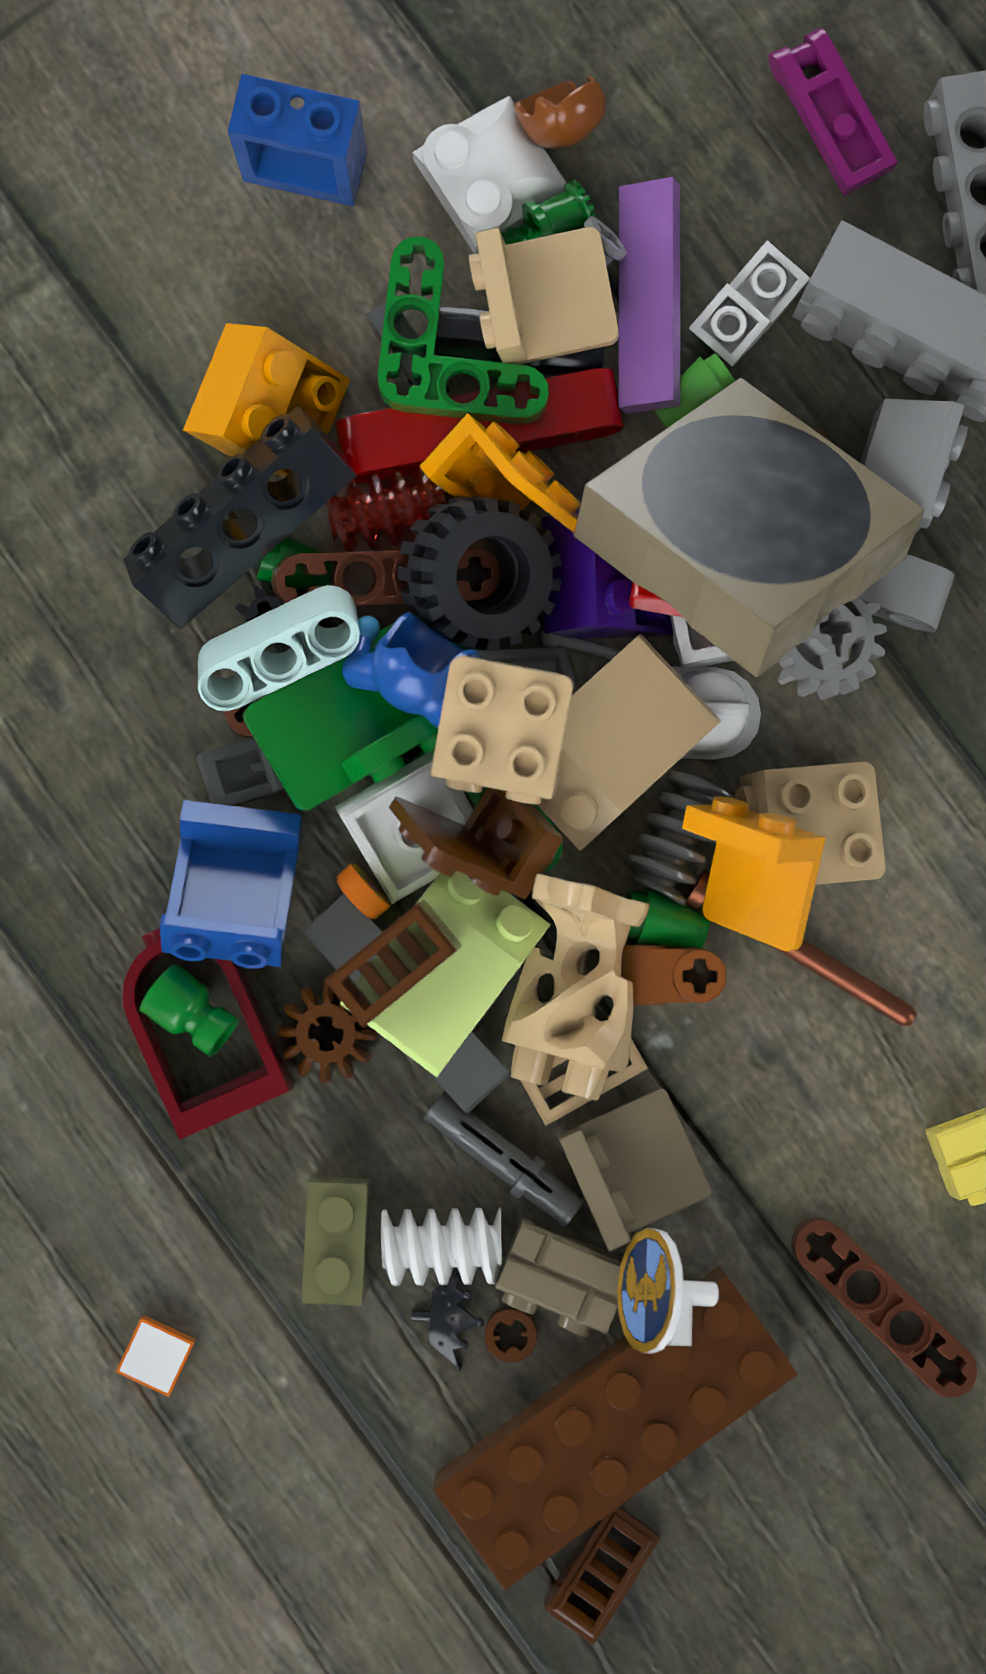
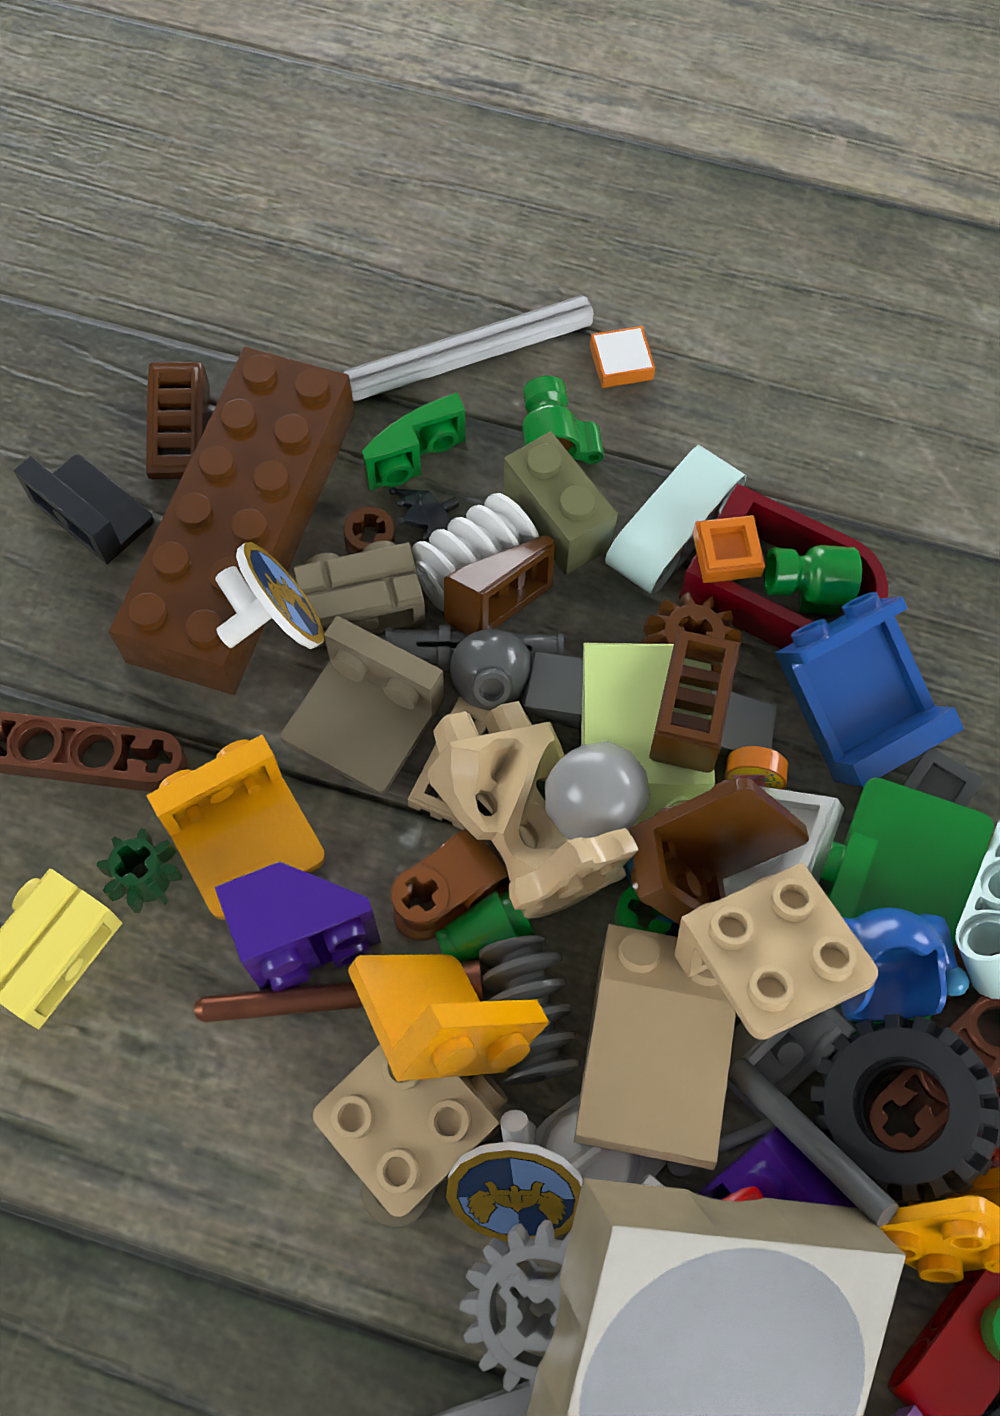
camera: 145 degrees right, 20 degrees down
none -> black panel [14,454,154,565]
none -> dark green gear [97,828,183,913]
none -> light orange bracket [146,735,326,920]
none -> dark purple slope [215,862,381,992]
none -> light grey axle [343,295,594,401]
none -> green slope [362,392,466,491]
none -> reddish brown slope [444,535,555,635]
none -> shield [446,1110,583,1242]
none -> dark grey brick [449,629,531,711]
none -> green piece [522,375,604,464]
none -> light grey hair [545,741,650,840]
none -> light aqua beam [605,445,747,595]
none -> orange tile [693,515,765,583]
none -> dark grey bar [728,1058,899,1227]

